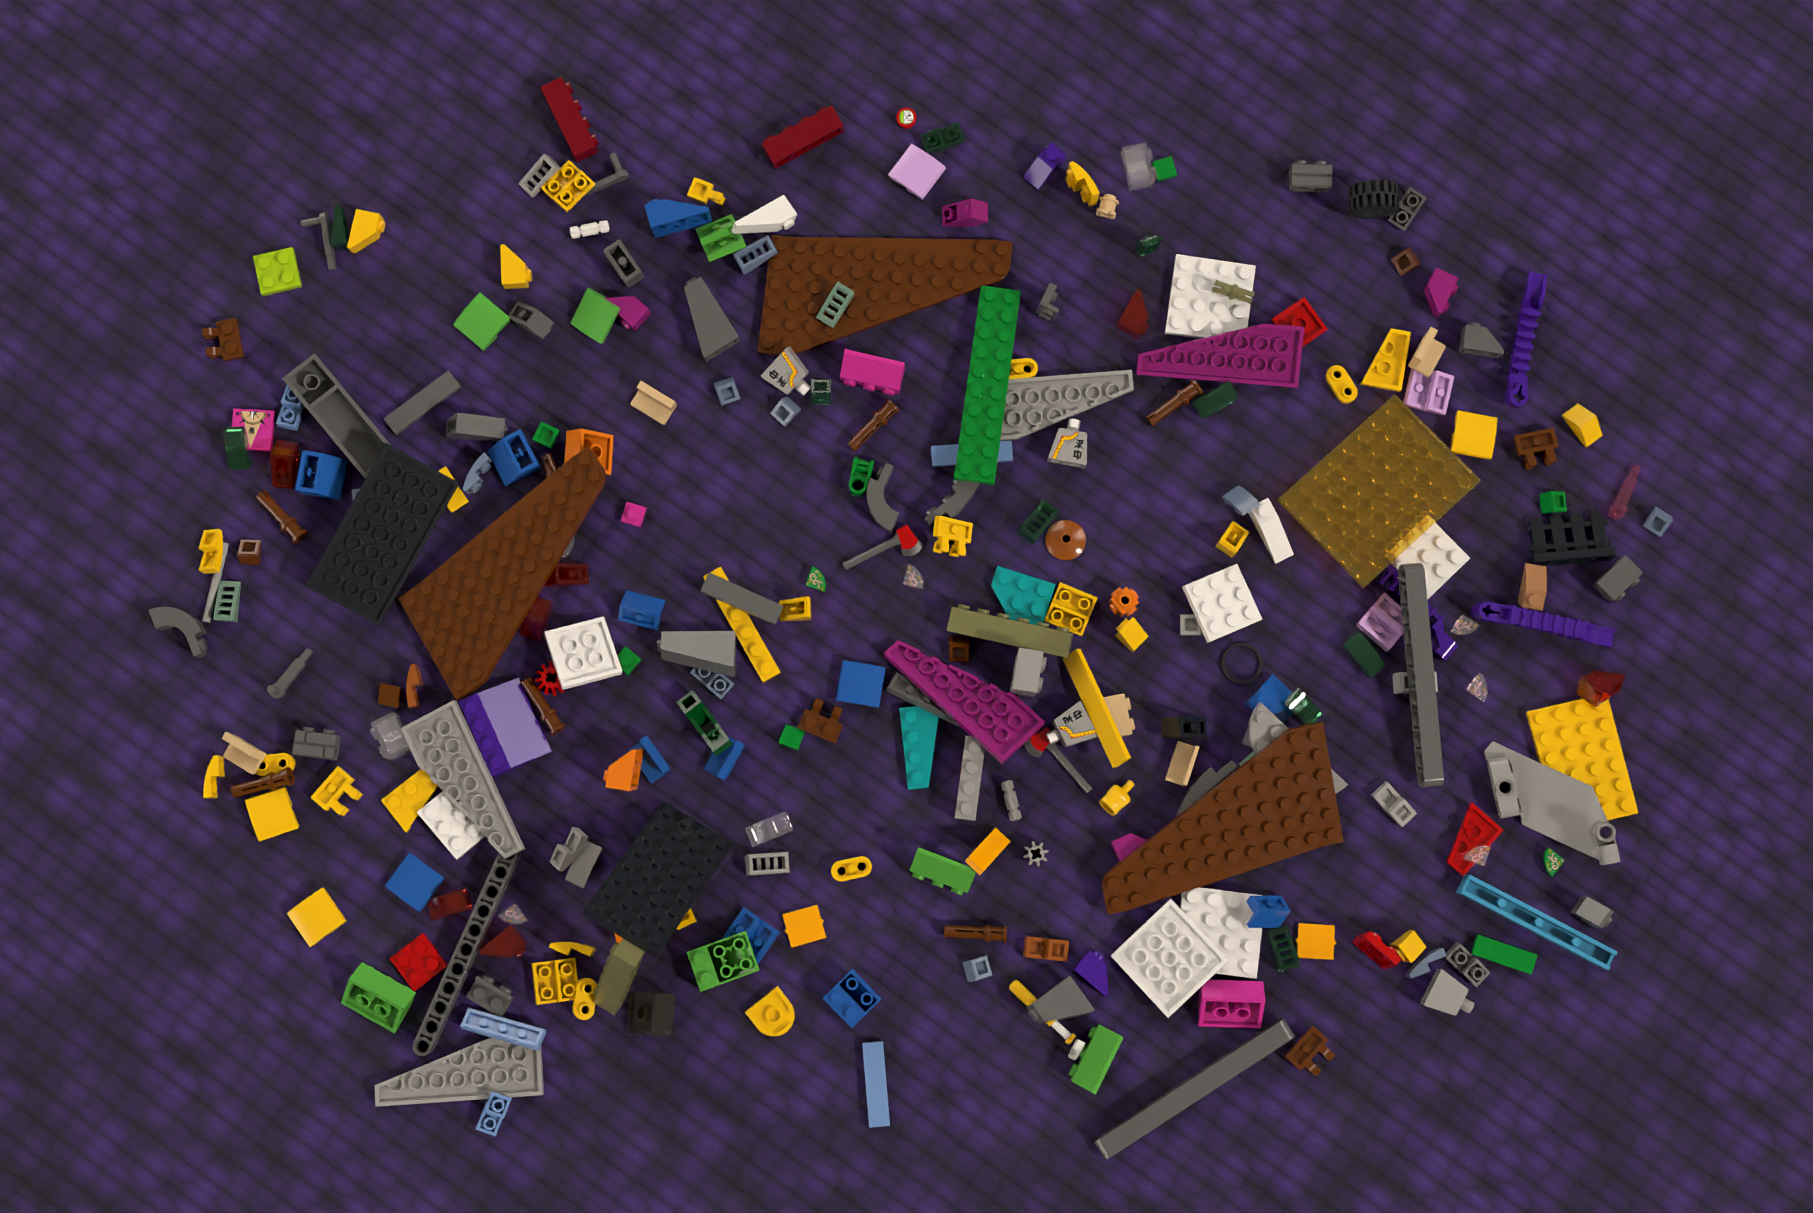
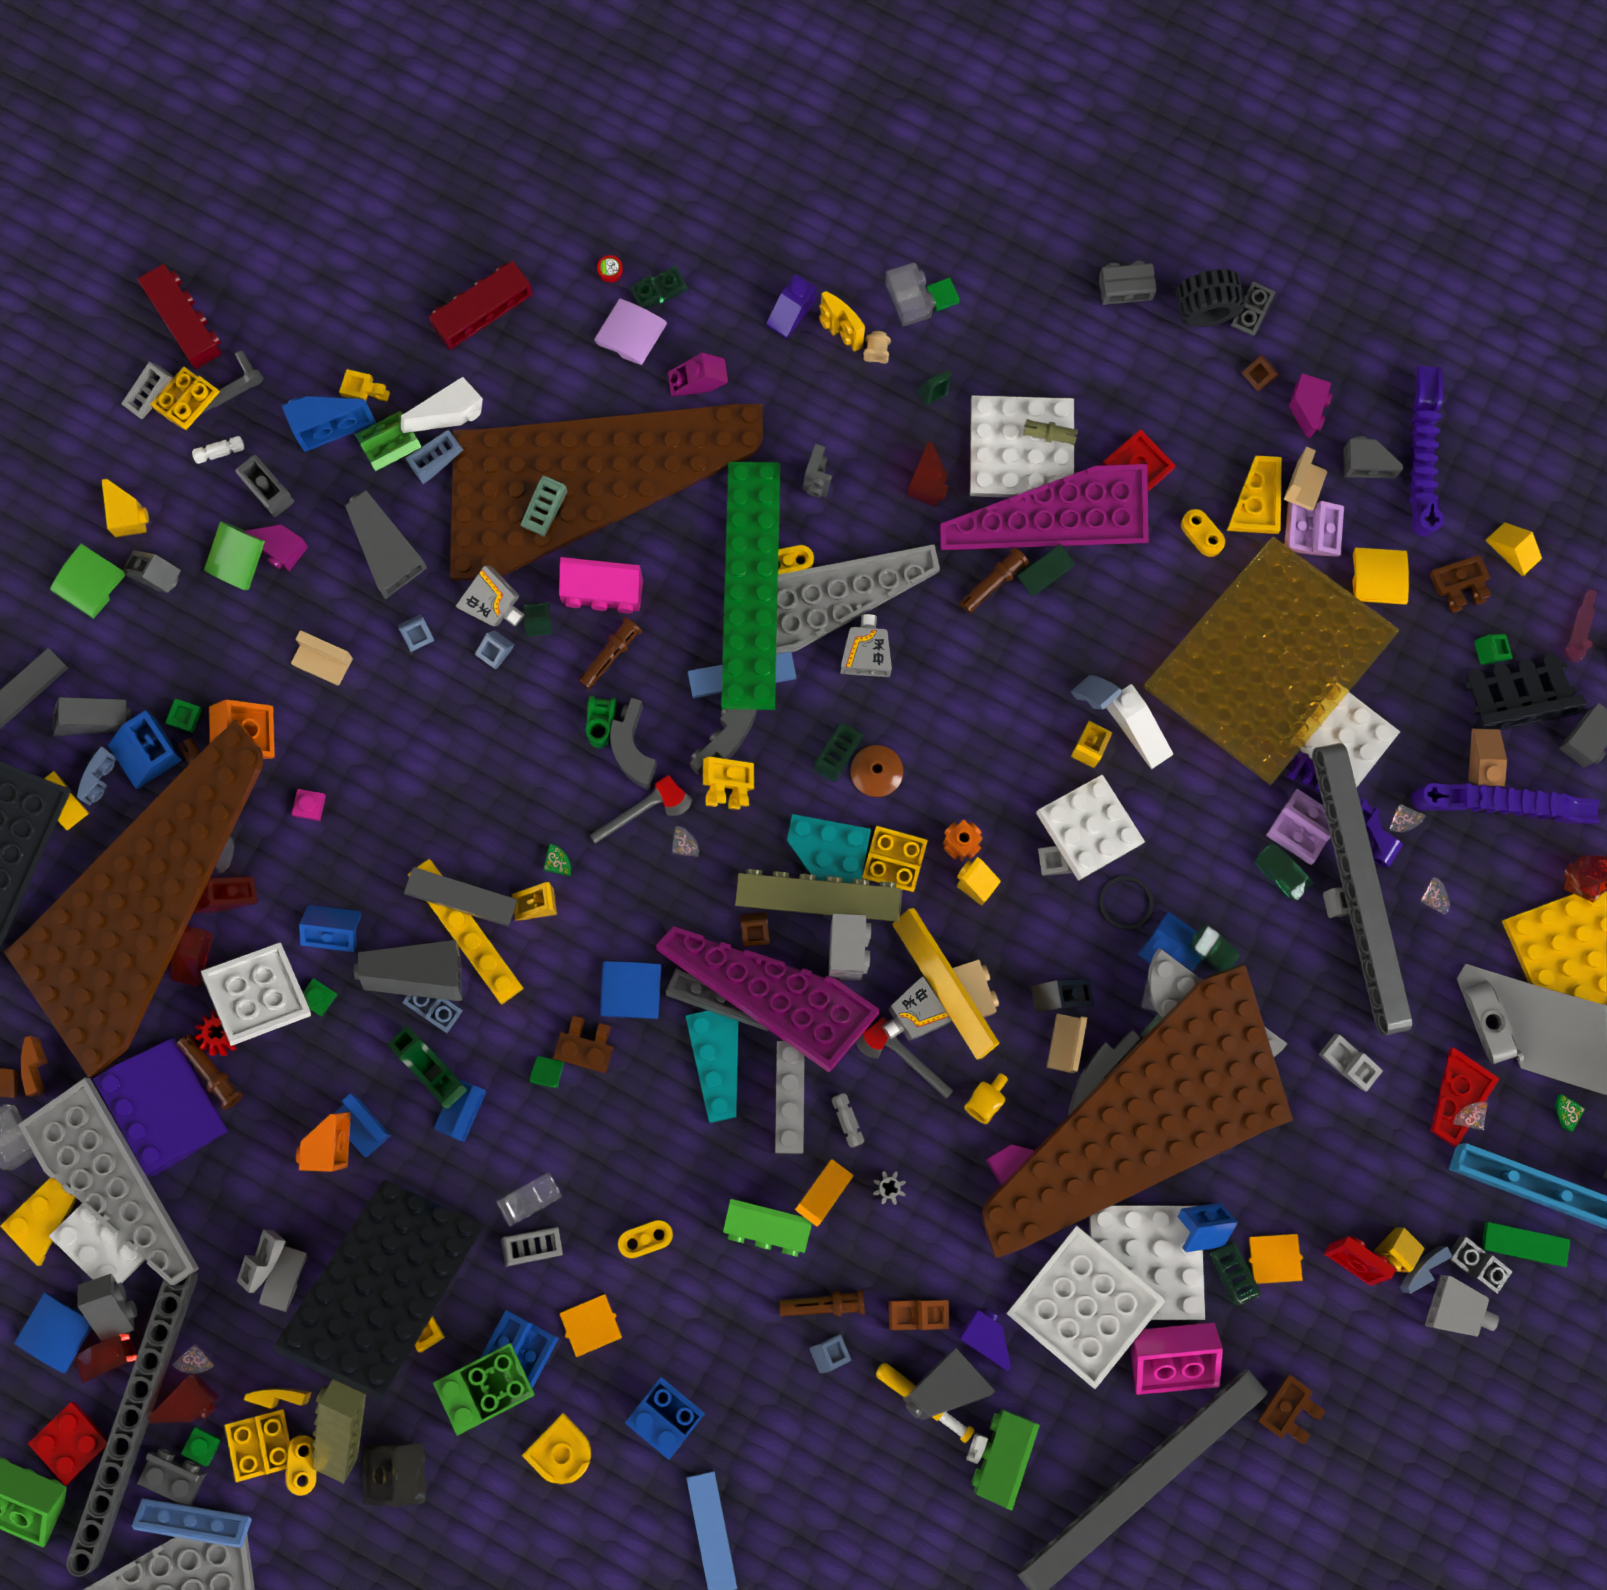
camera: 10 degrees left, 5 degrees down
none -> dark grey brick [78,1274,137,1342]
none -> green plate [181,1426,222,1467]

